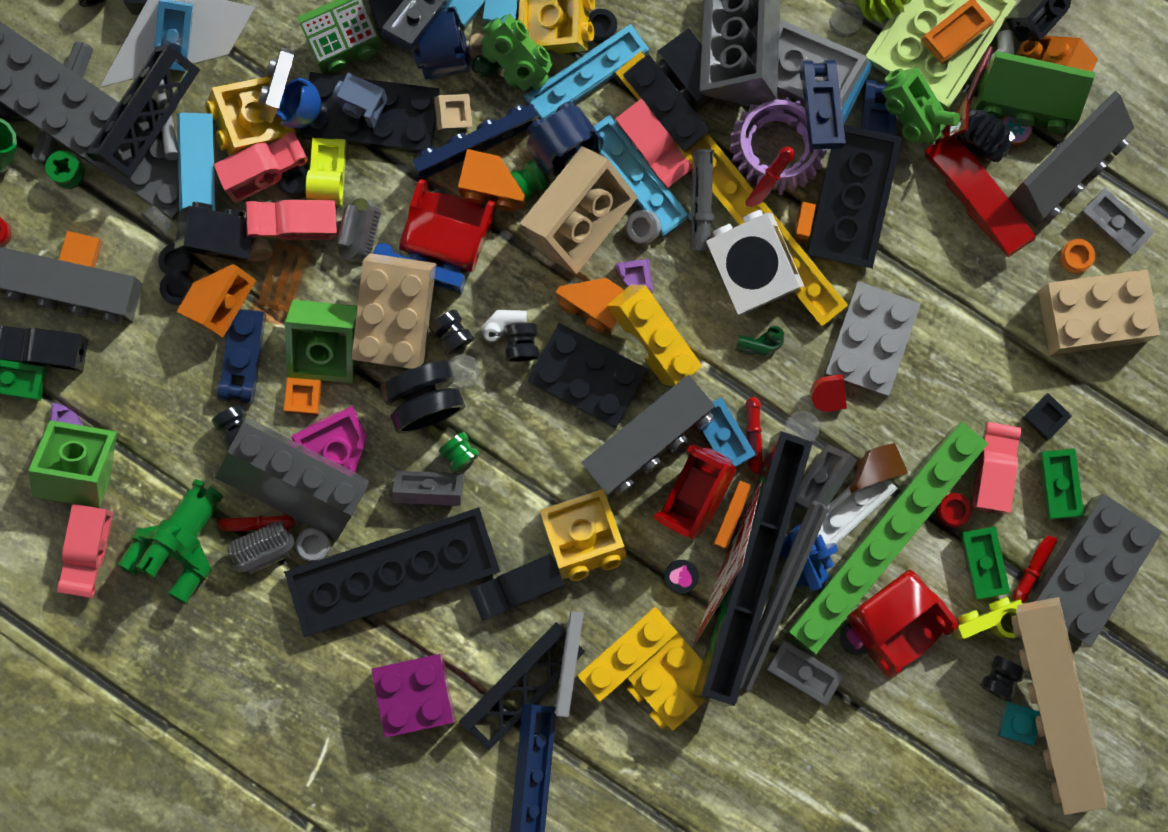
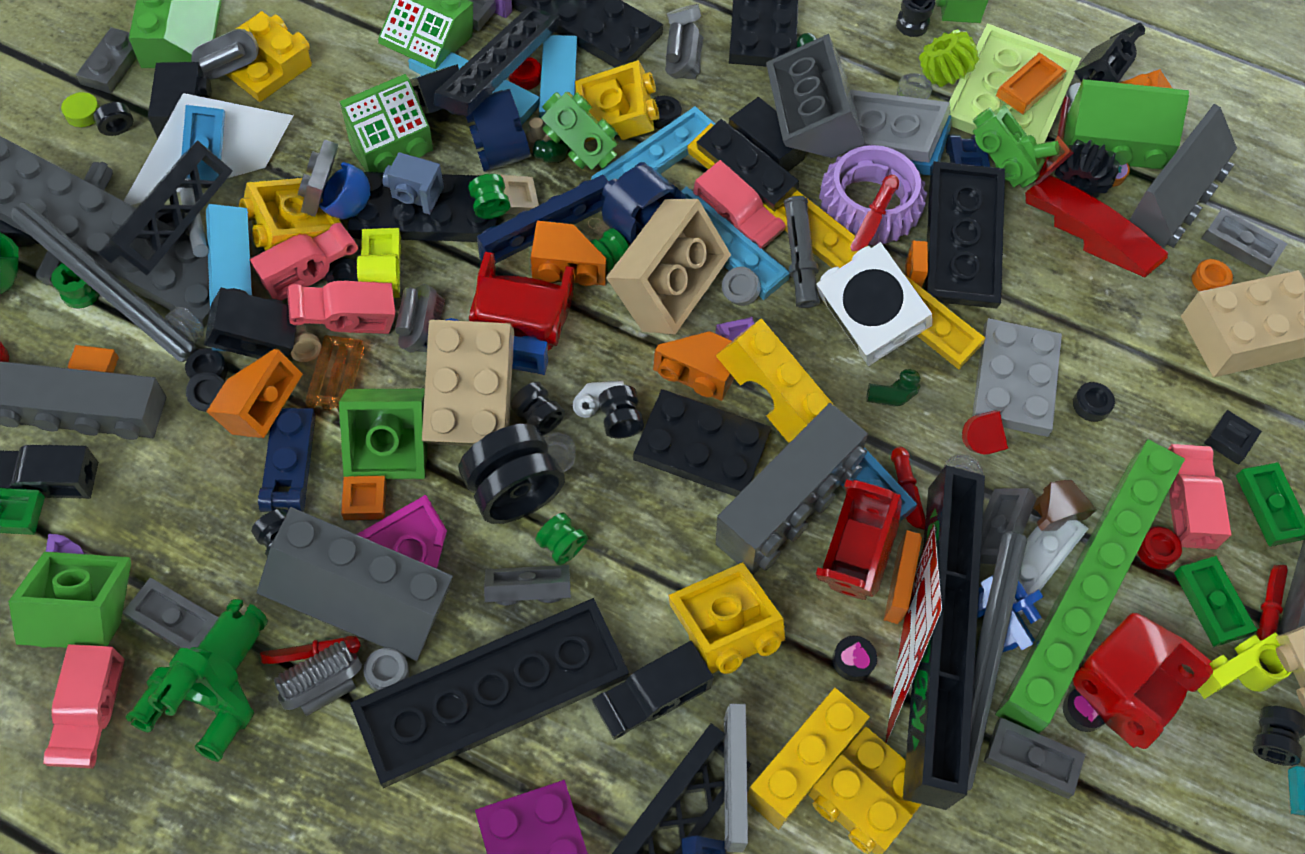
camera: 10 degrees left, 20 degrees down
dark blue plate [799,60,846,149] -> none
none -> dark grey axle [11,202,196,362]
none -> flat silver plate [122,578,219,649]
none -> green wheel [468,174,511,219]
none -> black tile [1073,382,1115,422]

